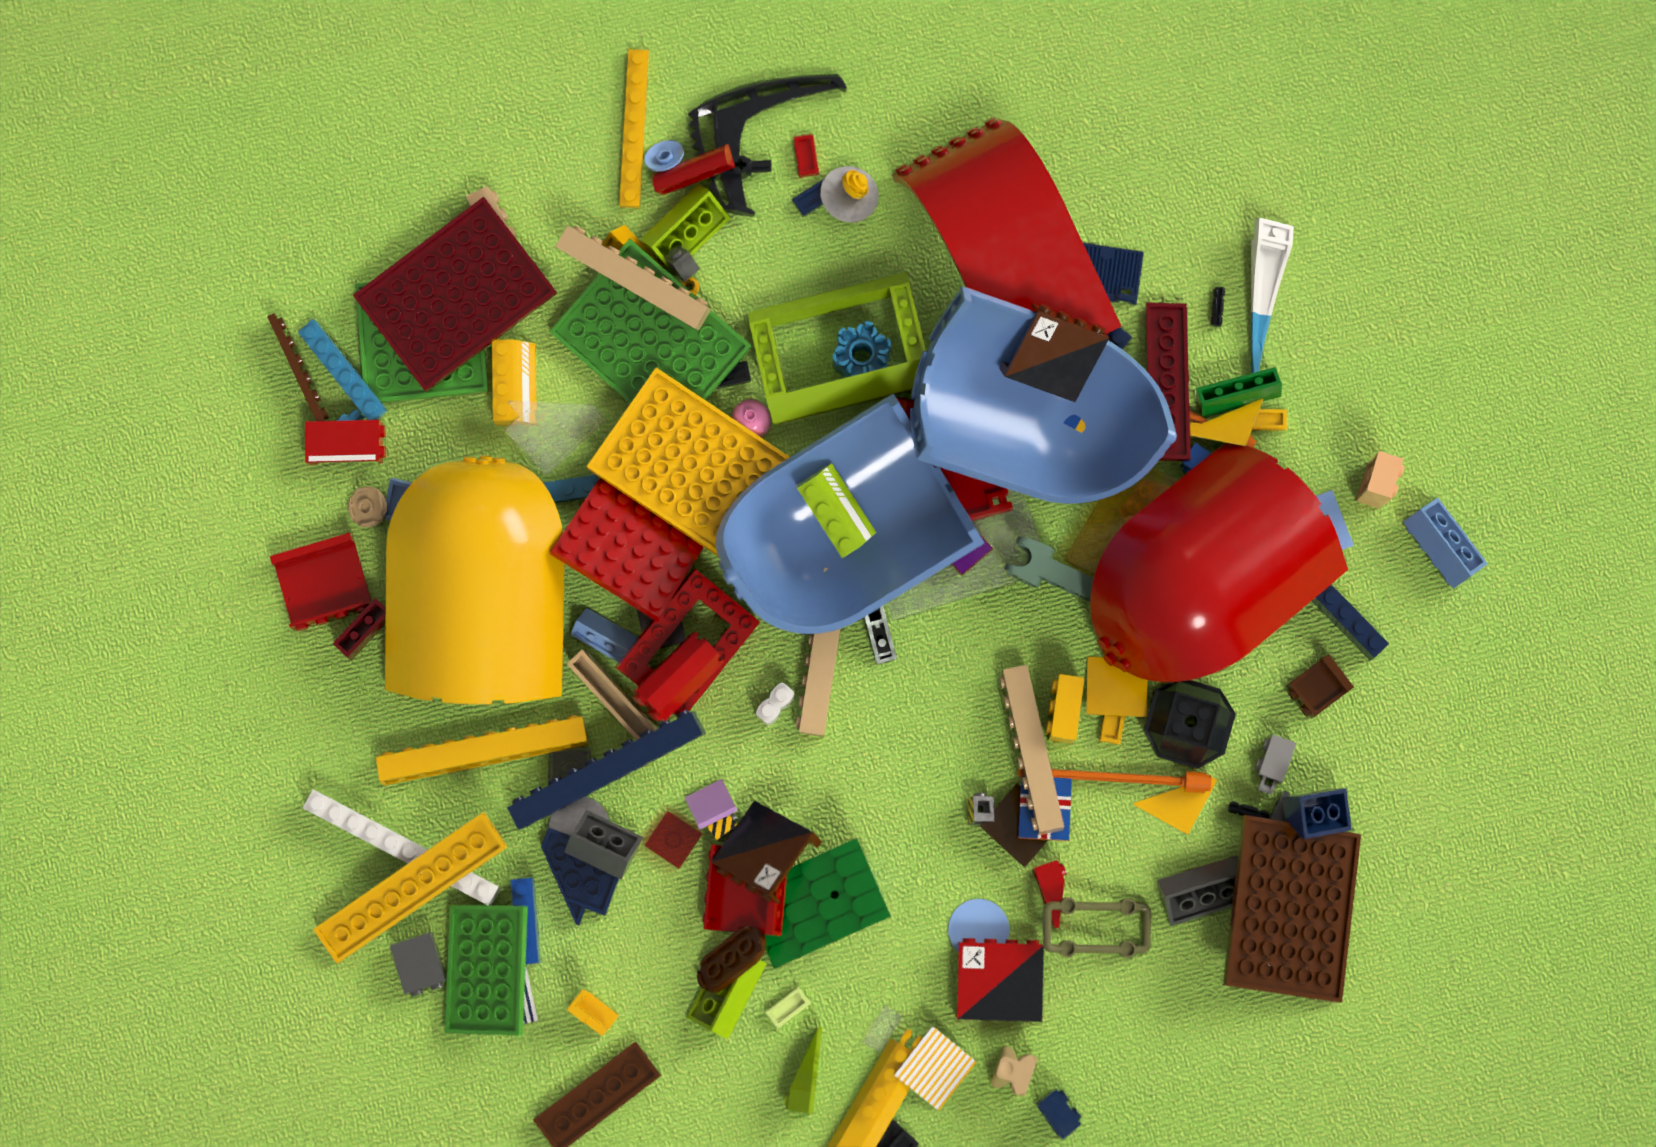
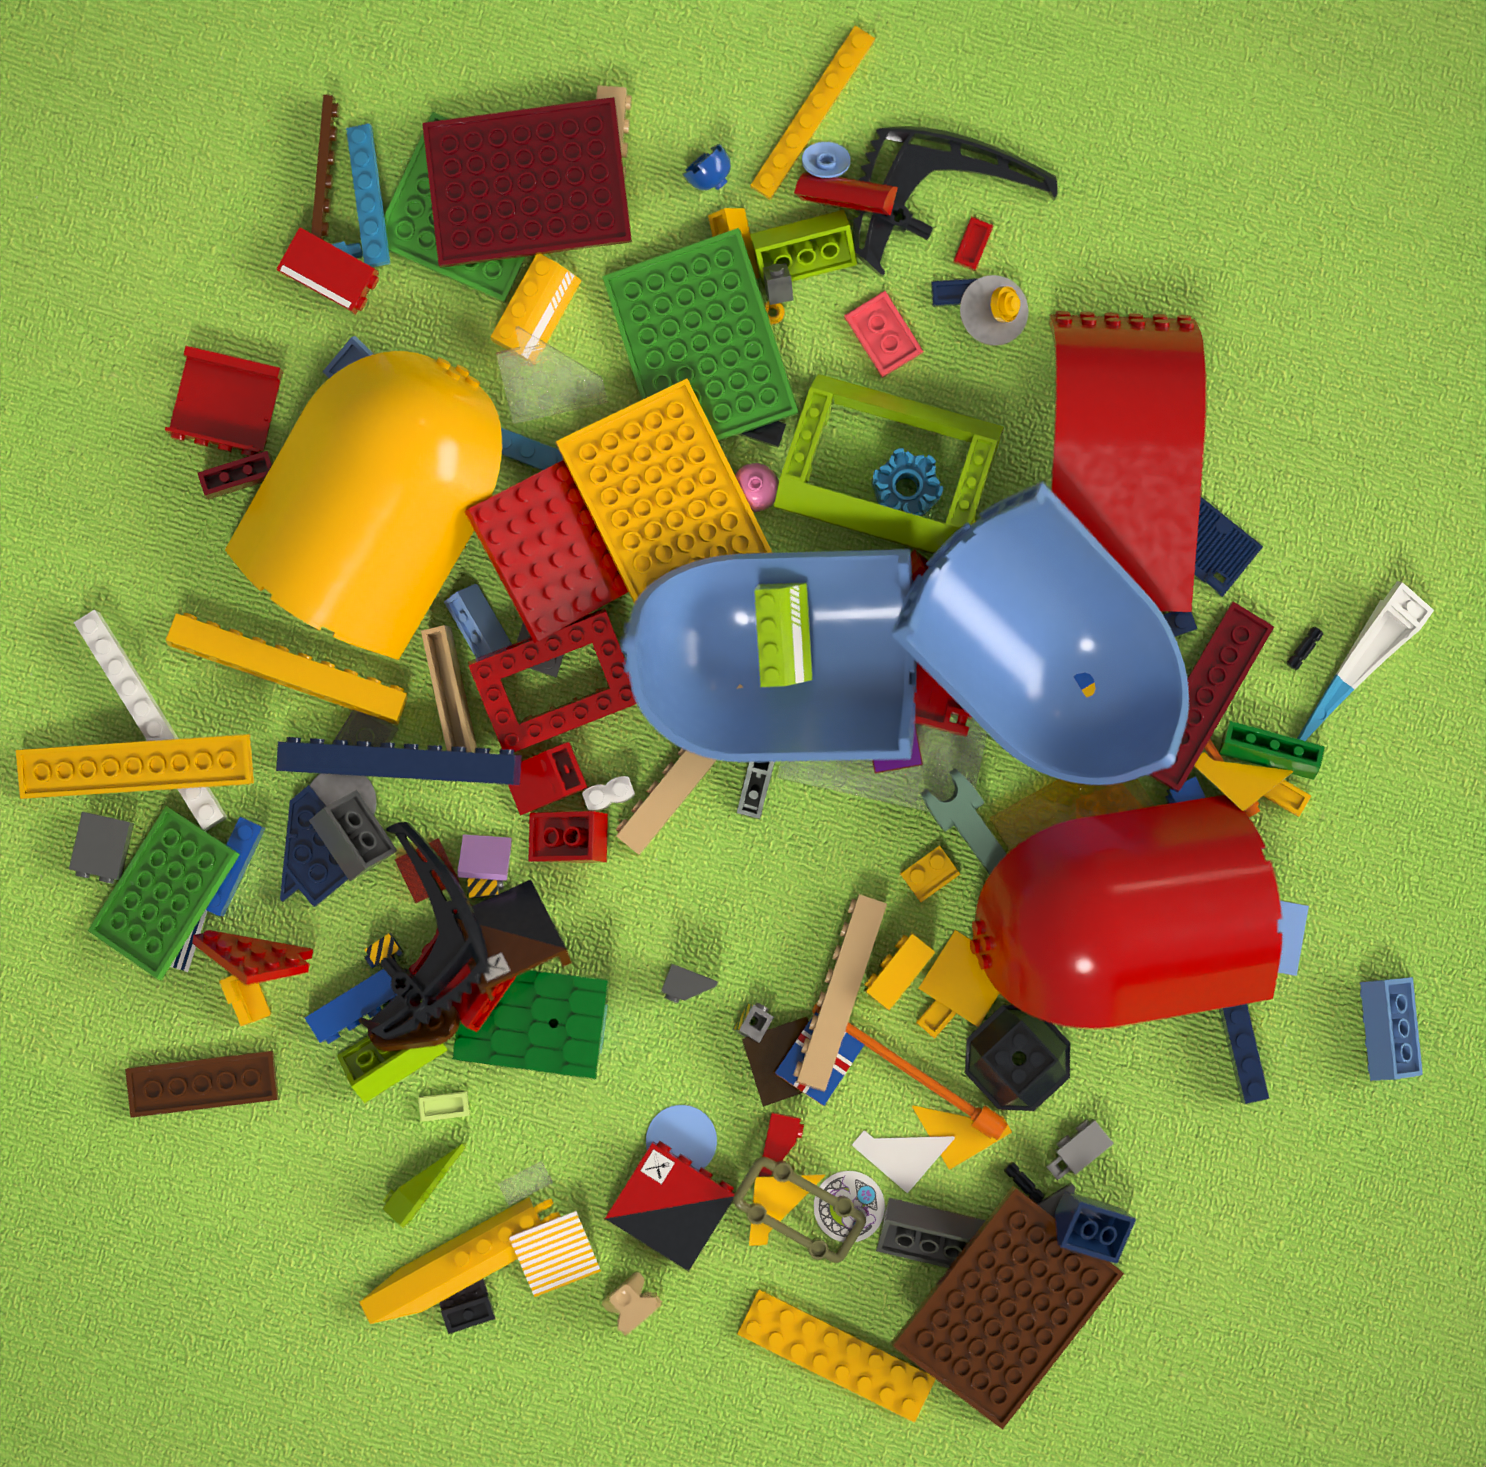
camera: 30 degrees right, 5 degrees up
tan tile [348,487,387,527] -> none
tan brick [555,225,711,331] -> none
red brick [632,632,724,722] -> none
panel [999,304,1109,402] -> none
dark blue slope [1035,1088,1082,1140] -> none
reddish brown panel [1286,654,1354,719] -> none
light nougat brick [1356,451,1404,509] -> none
none -> red wing [192,930,313,985]
none -> blue brick [305,969,396,1044]
none -> black piece [359,822,490,1040]
none -> brick [364,933,405,969]
none -> red slope [508,742,588,816]
none -> red slope [528,811,608,863]
none -> dark grey slope [661,964,718,1003]
none -> blue cylinder [682,144,731,190]
none -> yellow plate [737,1289,936,1423]
none -> yellow sticker [749,1174,825,1246]
none -> white sticker [814,1171,885,1242]
none -> coral tile [844,291,924,378]
none -> white sticker [852,1131,955,1193]
none -> yellow plate [900,845,960,903]

